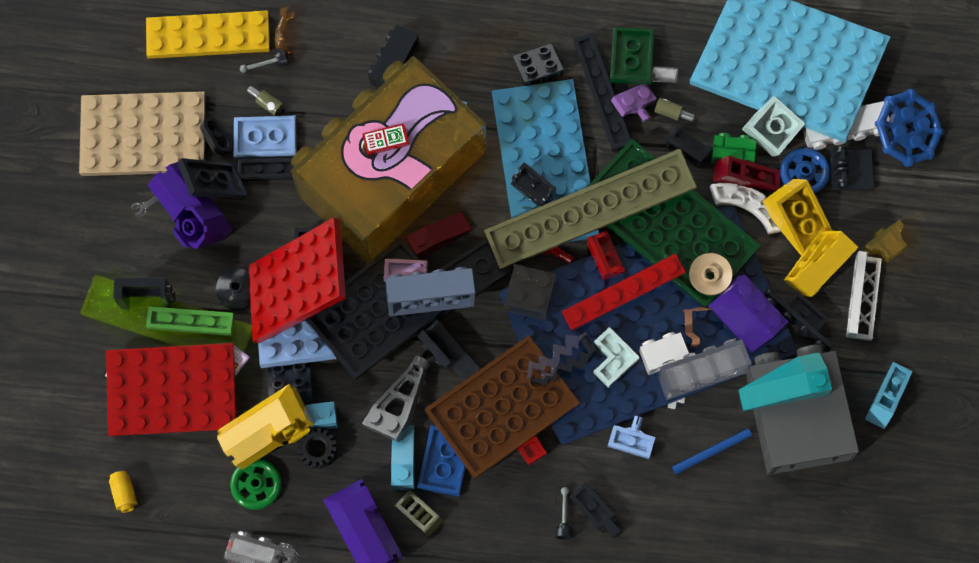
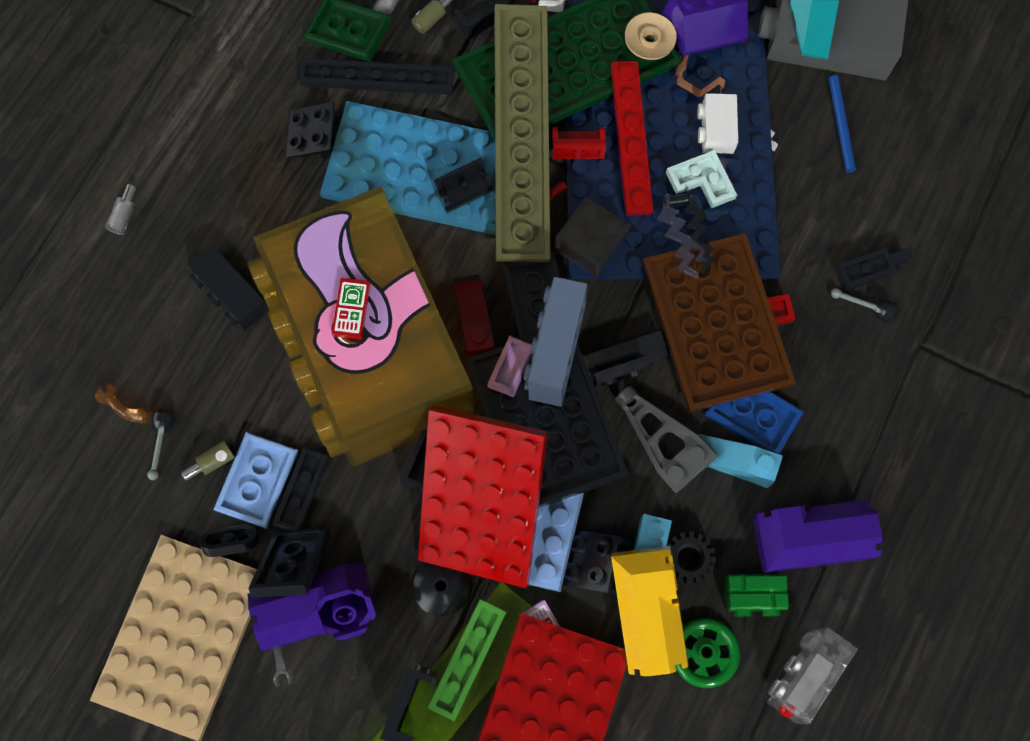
camera: 75 degrees left, 0 degrees up
yellow plate [146,11,270,59] -> none
olive slope [395,490,443,537] -> none
light blue plate [608,416,655,459] -> none
medium lavender plate [611,84,657,123] -> none
clear brick [658,339,751,400] -> none
none -> green brick [724,574,789,617]

